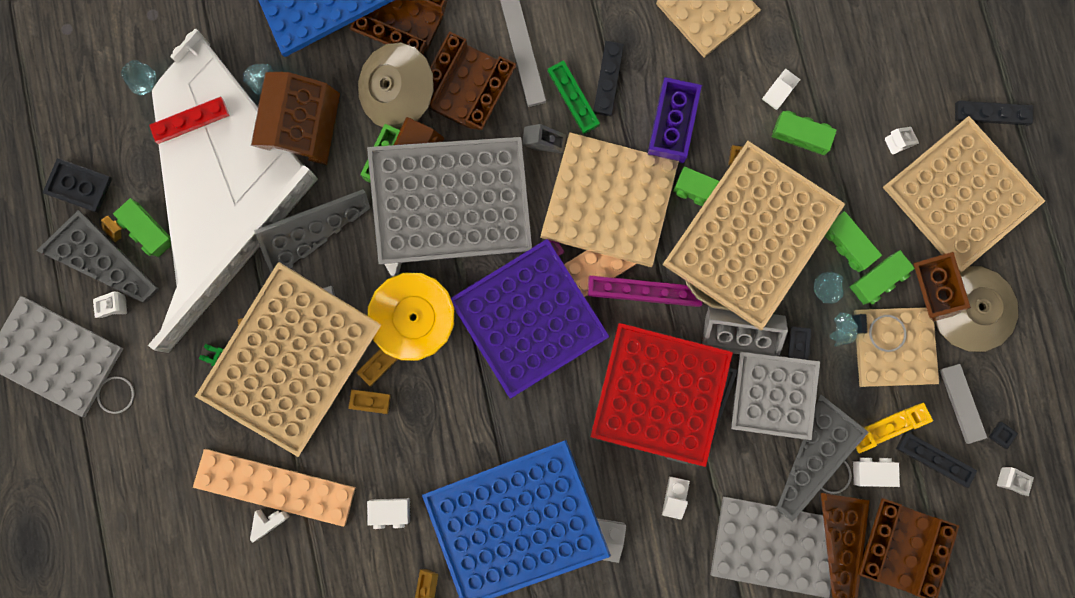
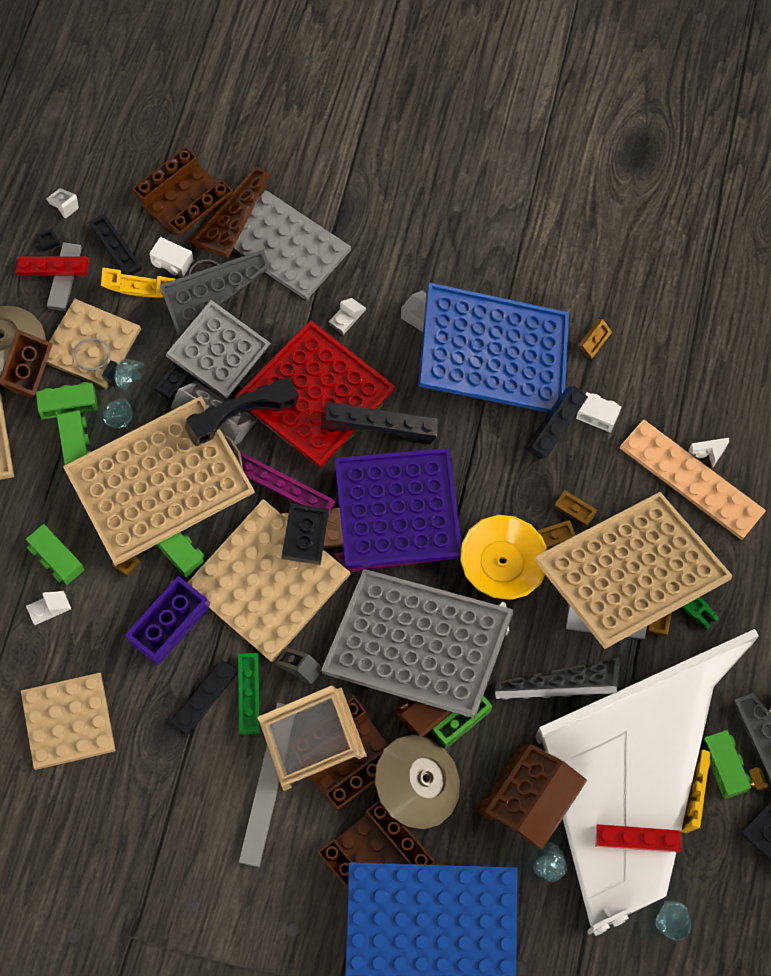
camera: 155 degrees left, 15 degrees down
none -> red plate [15,256,89,276]
none -> black arch [185,377,299,447]
none -> piece [257,686,367,791]
none -> black plate [281,503,329,565]
none -> black arch [320,402,438,445]
none -> black brick [525,385,588,459]
none -> yellow wing [681,750,711,833]

